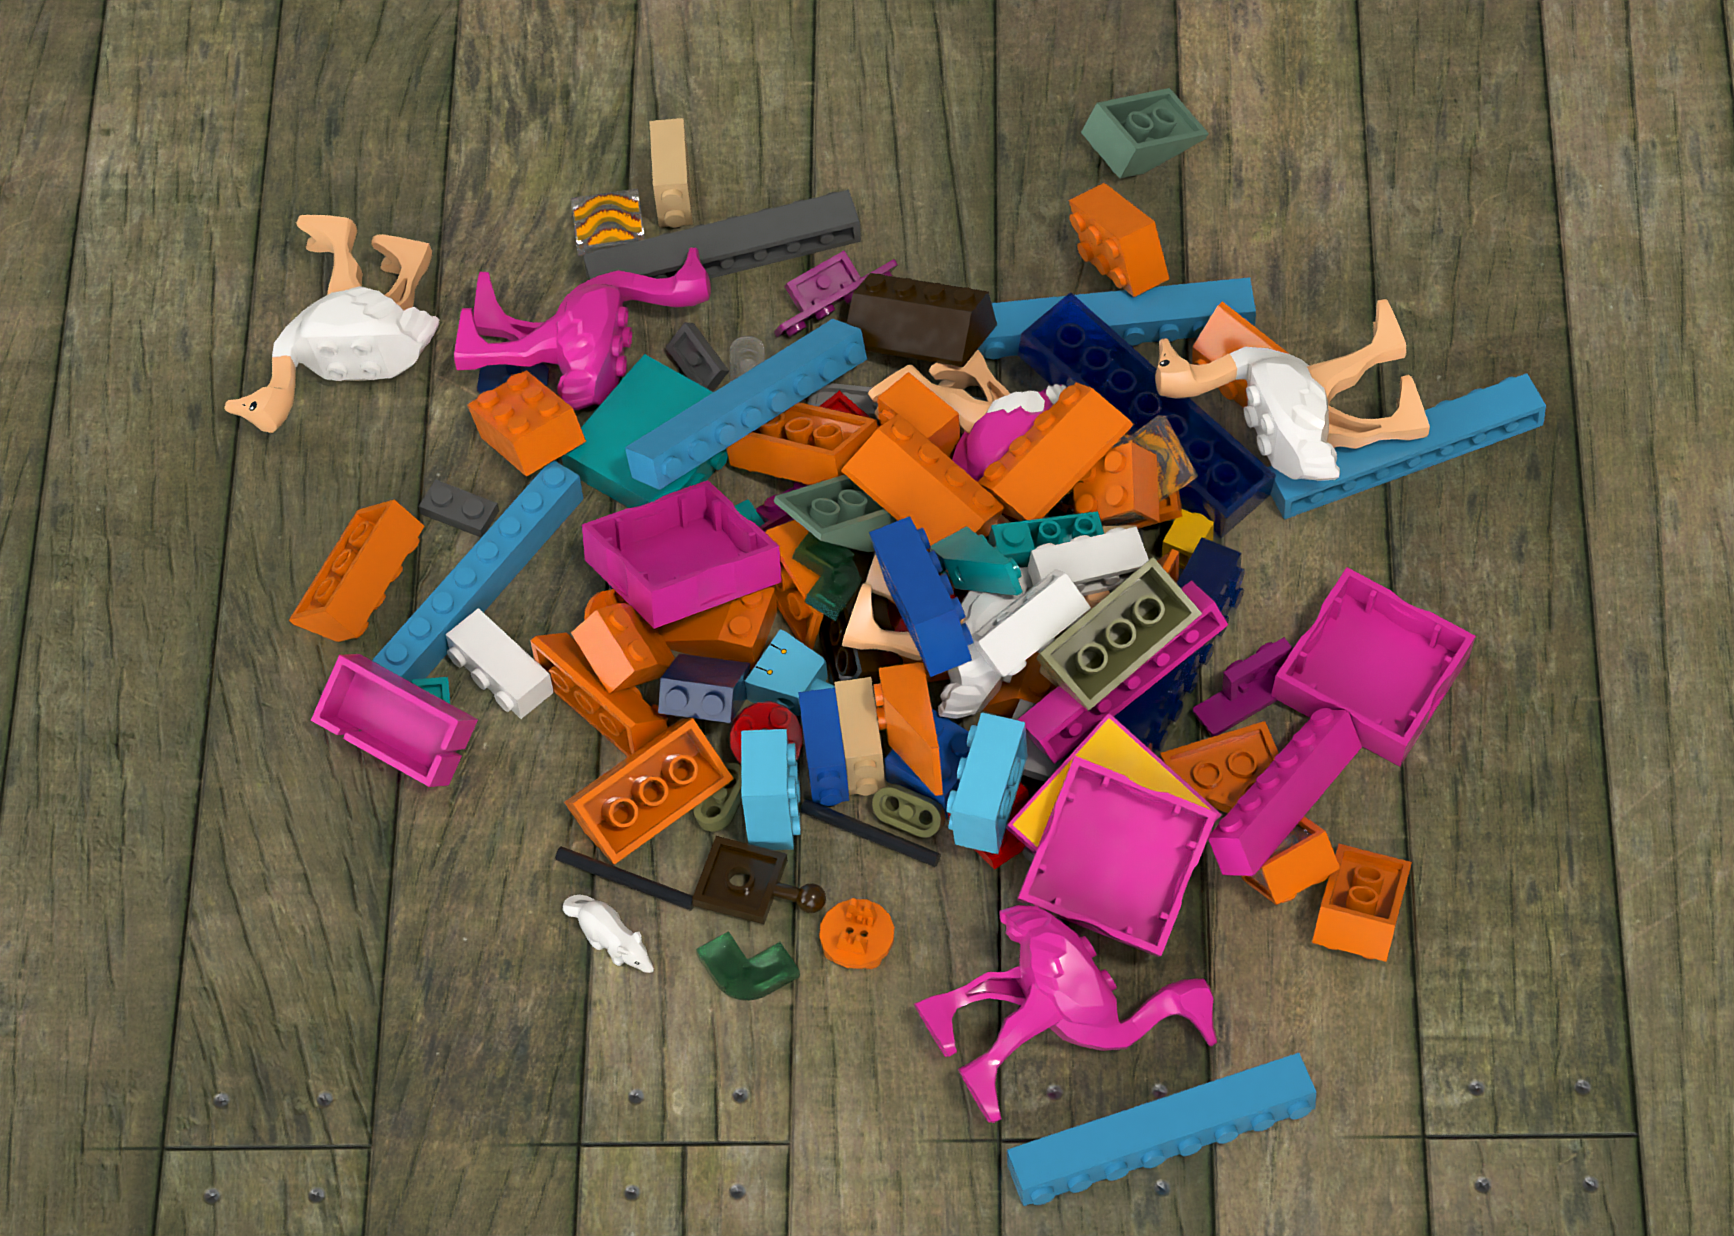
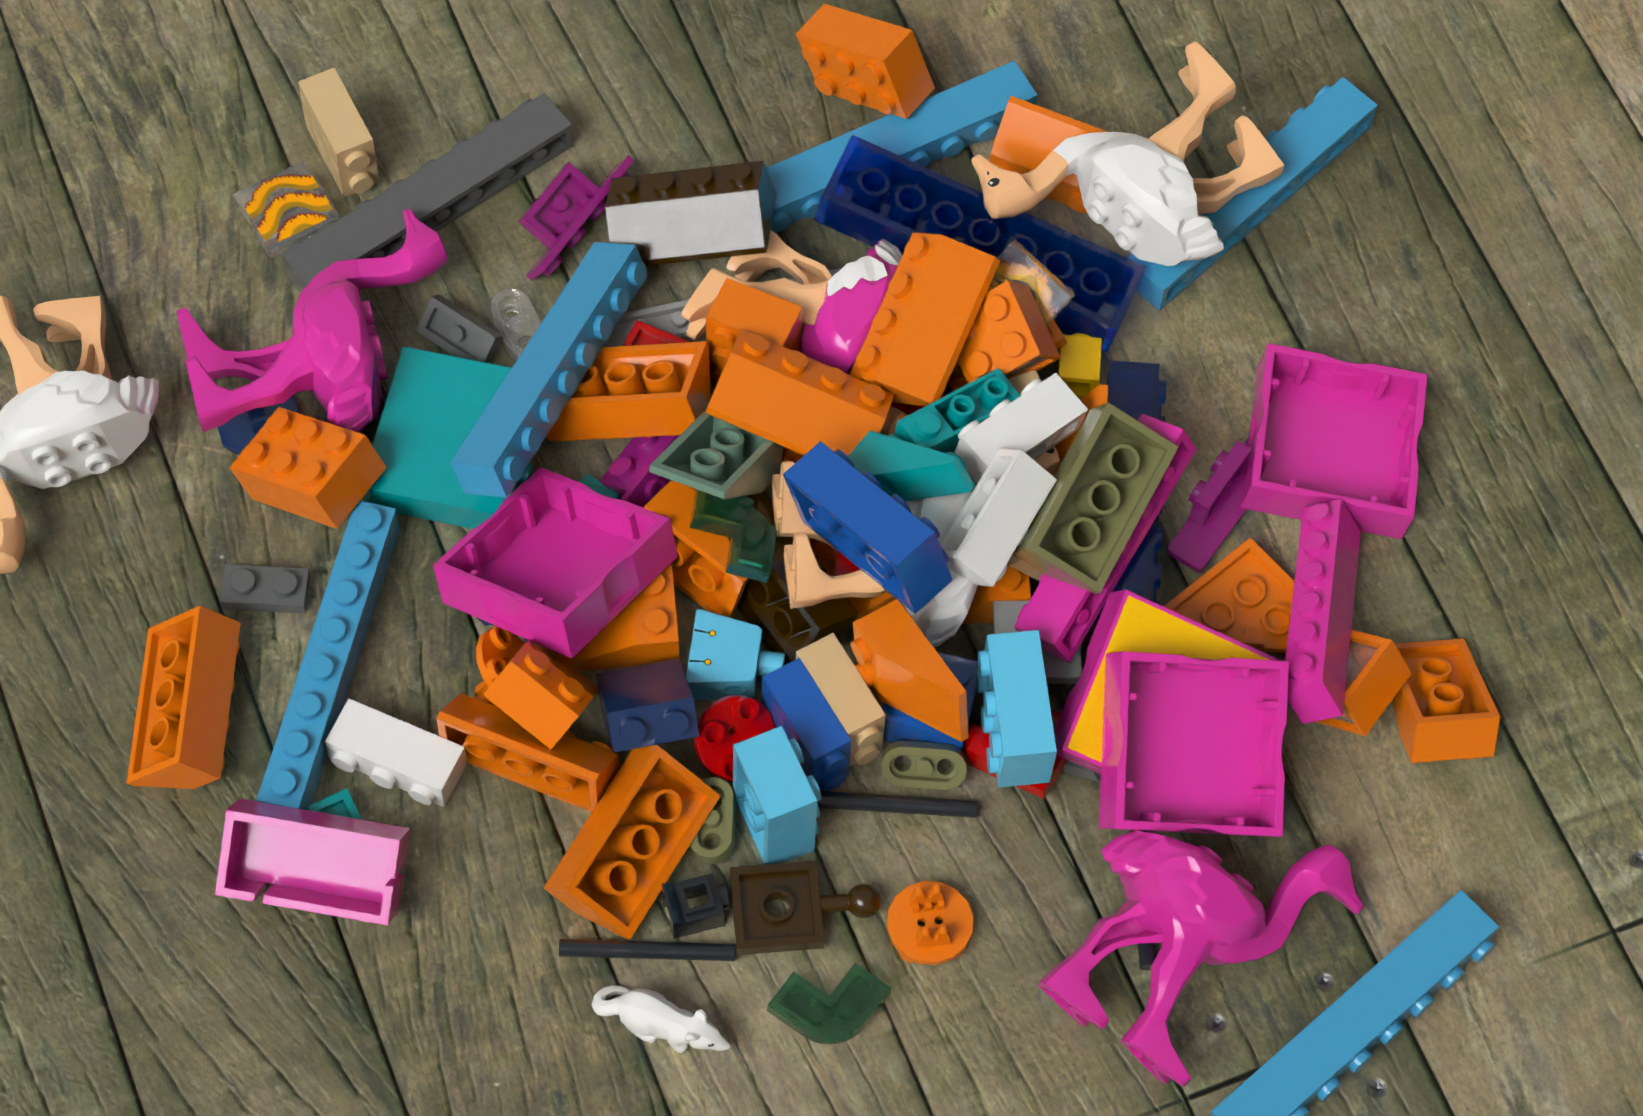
camera: 30 degrees left, 5 degrees up
none -> black window [662,873,730,939]

